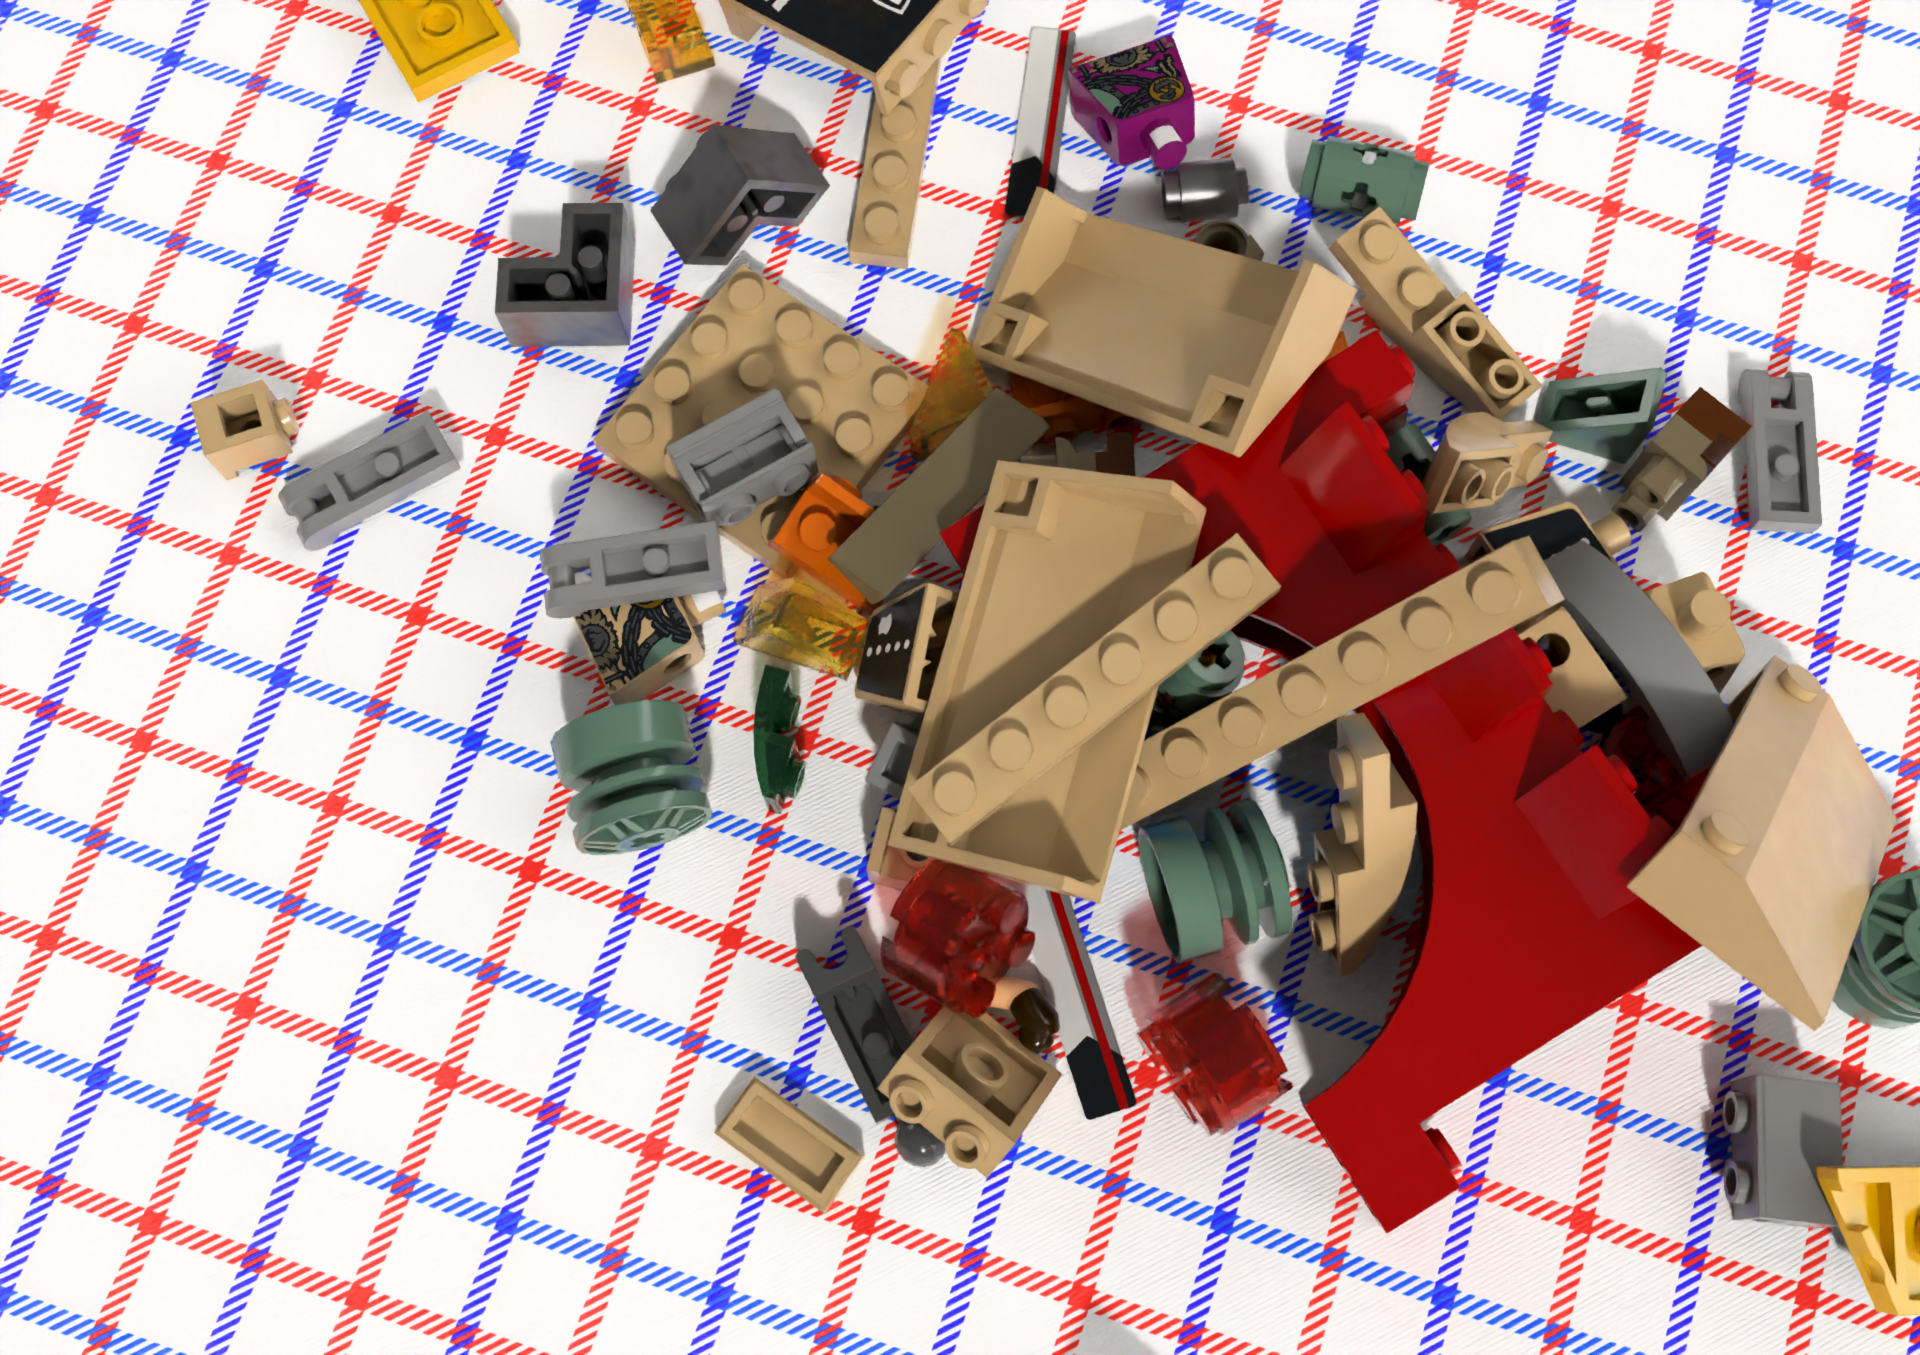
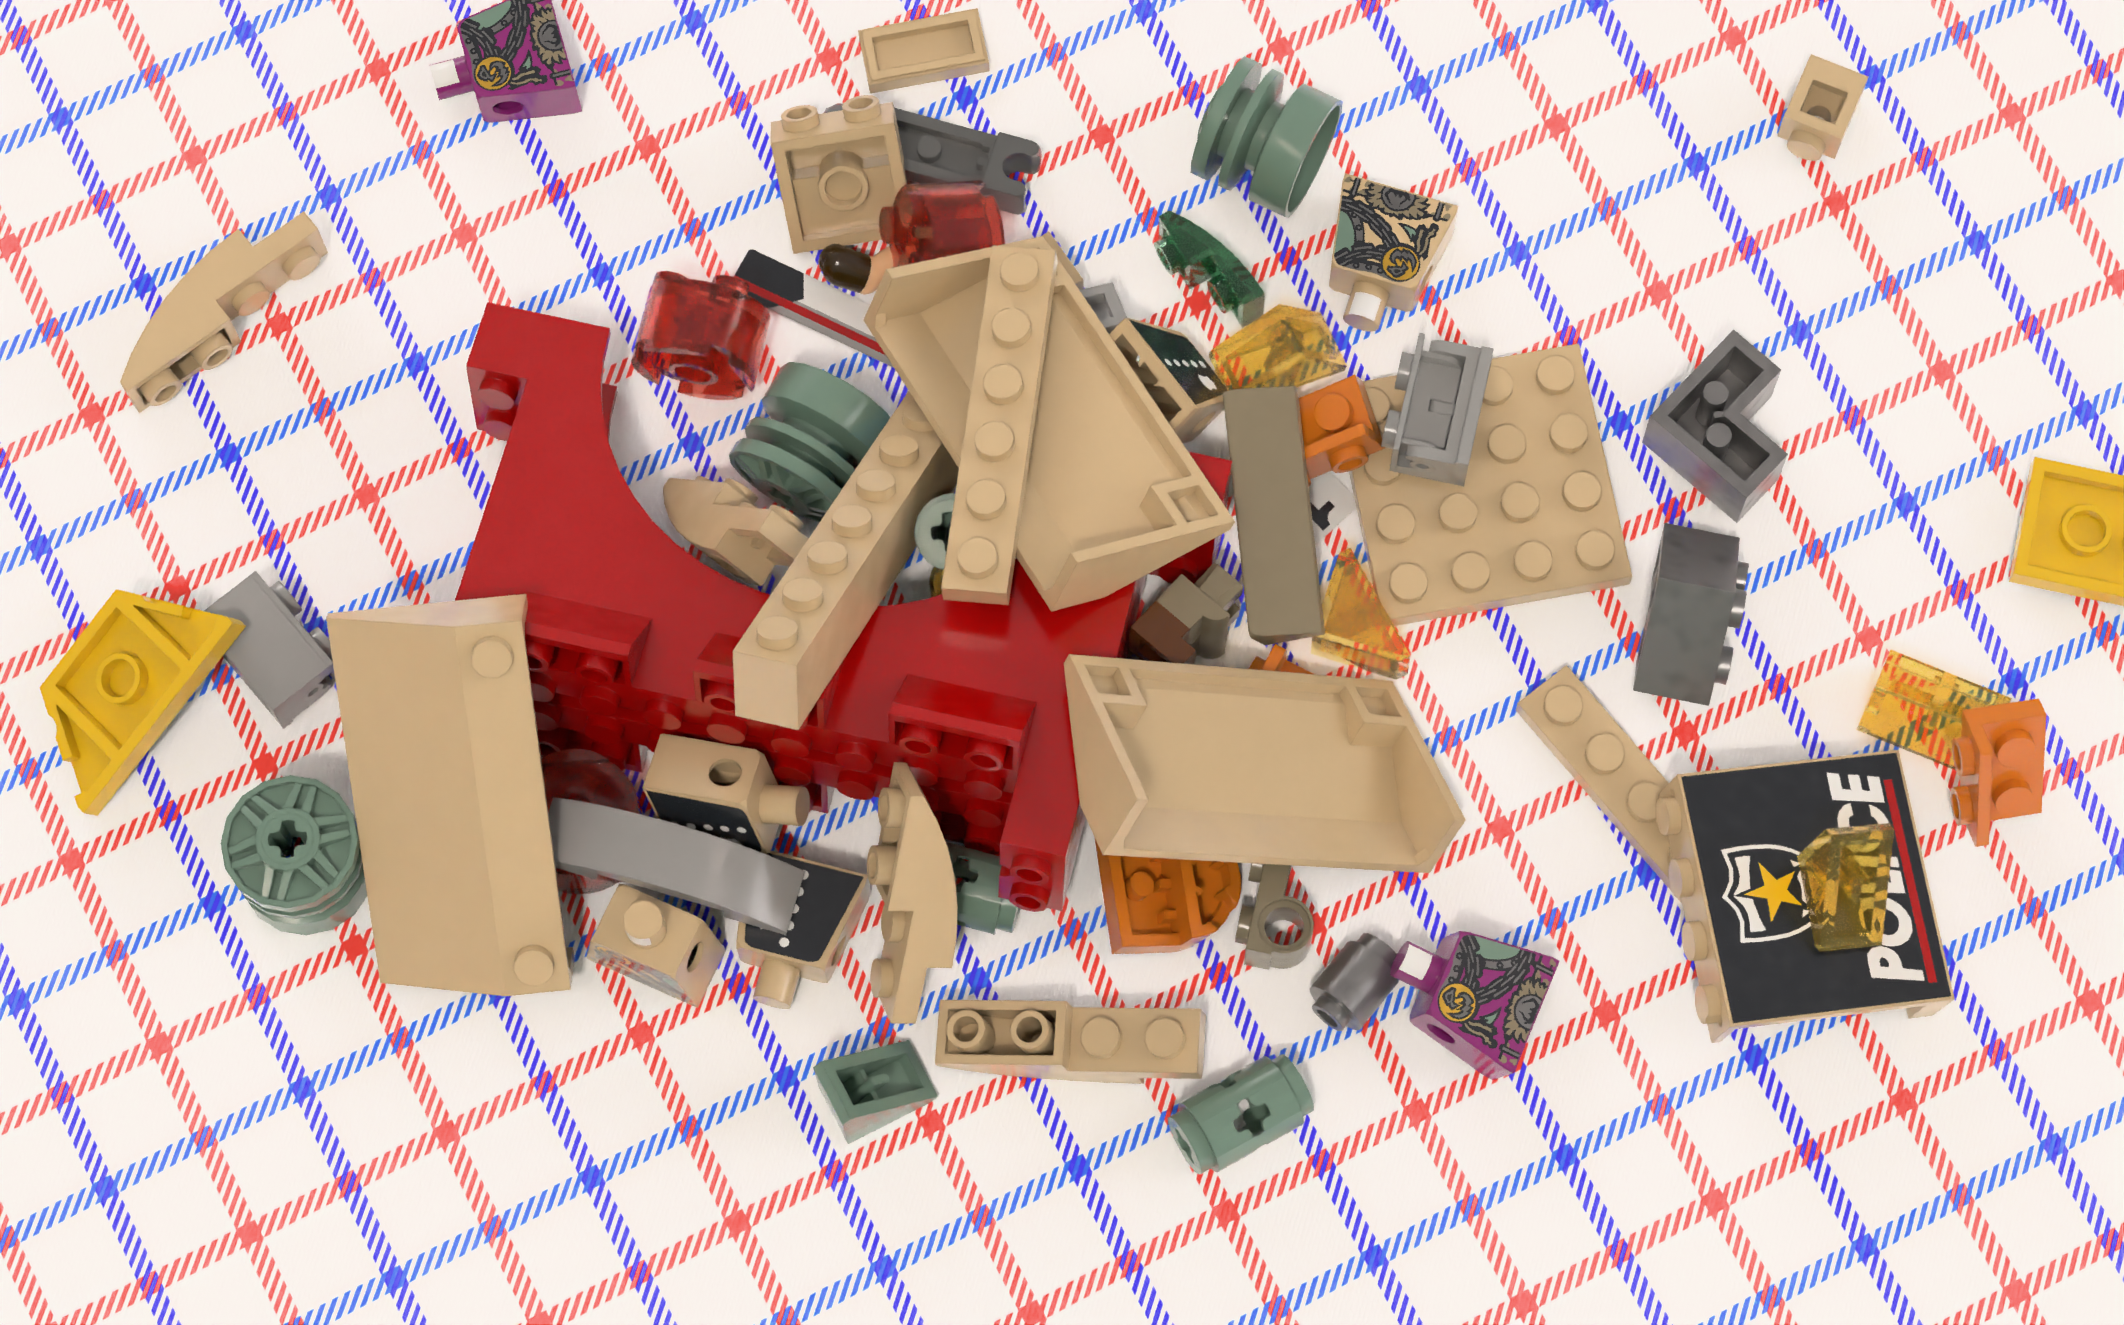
camera: 135 degrees right, 0 degrees up
light grey plate [278,410,461,551] -> none
light grey plate [540,521,727,619] -> none
sticker [1005,27,1076,216] -> none
dark tan hips [1611,387,1752,532] -> none
light grey plate [1738,369,1822,534] -> none

